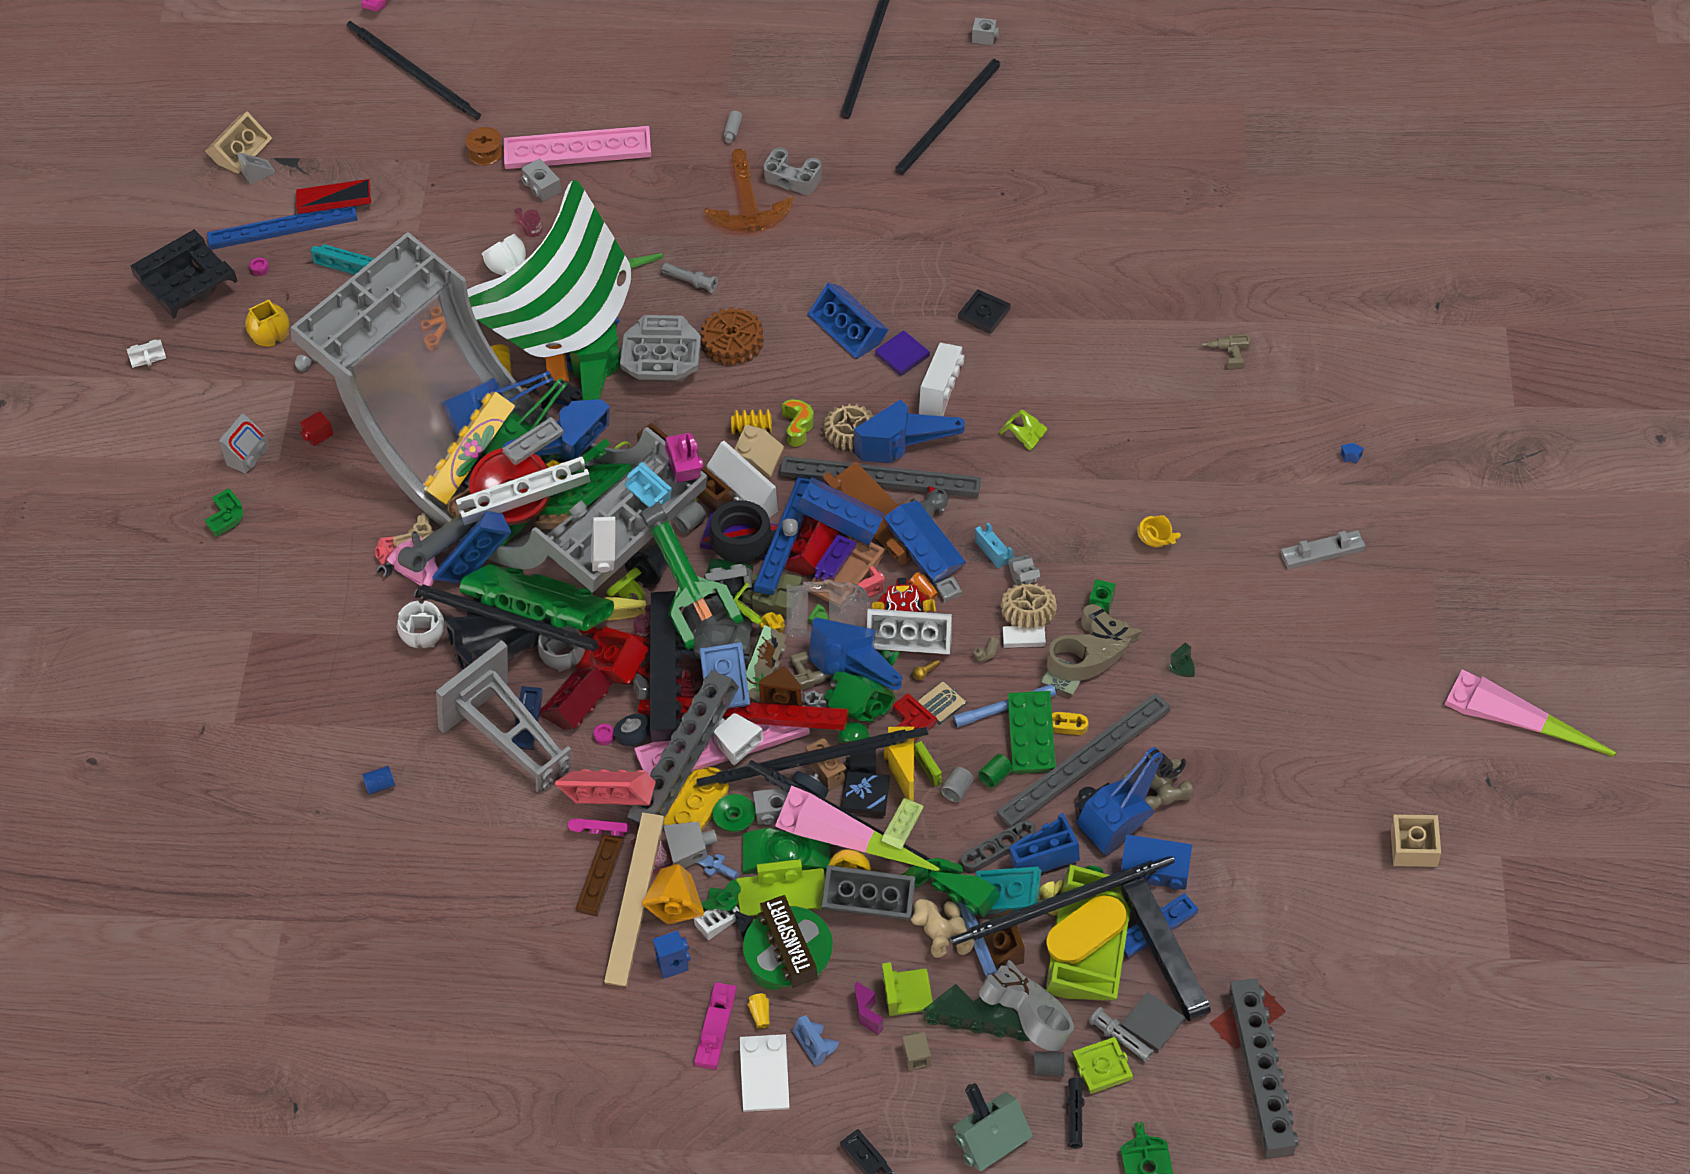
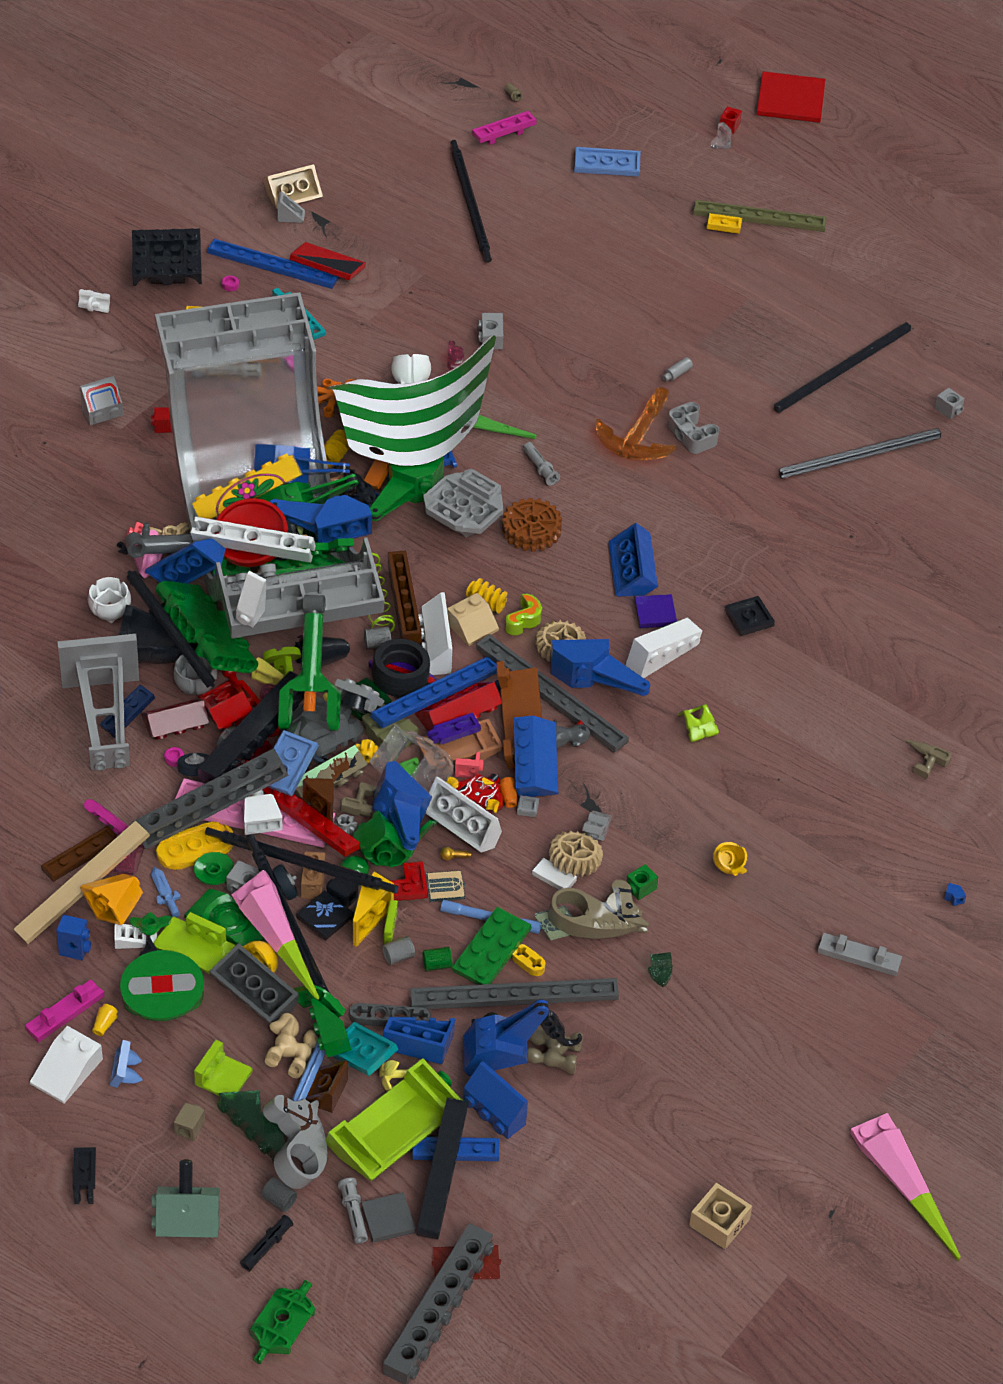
camera: 30 degrees right, 5 degrees down
green plate [205,488,243,537] -> none
dark orange piece [465,127,504,166] -> none
light grey tile [503,417,564,465] -> none
bright pink plate [504,126,651,169] -> none
coral slope [555,769,656,805] -> none
medium azure hinge [624,462,672,507] -> none
light grey torso [664,822,718,868] -> none
dark pink brick [665,433,703,483] -> none
lime piece [734,581,763,624] -> none
dark brown brick [758,895,818,988] -> none
light grey hinge [782,519,798,536] -> none
blue slope [796,477,884,546] -> none
magenta slope [854,982,884,1035] -> none
yellowish green tile [881,798,924,850] -> none
black axle [949,856,1175,946] -> none
dark tan arm [974,637,999,662] -> none
medium azure hinge [975,523,1015,569] -> none
yellow tile [1047,896,1127,964] -> none
lime plate [1072,1037,1133,1094] -> none

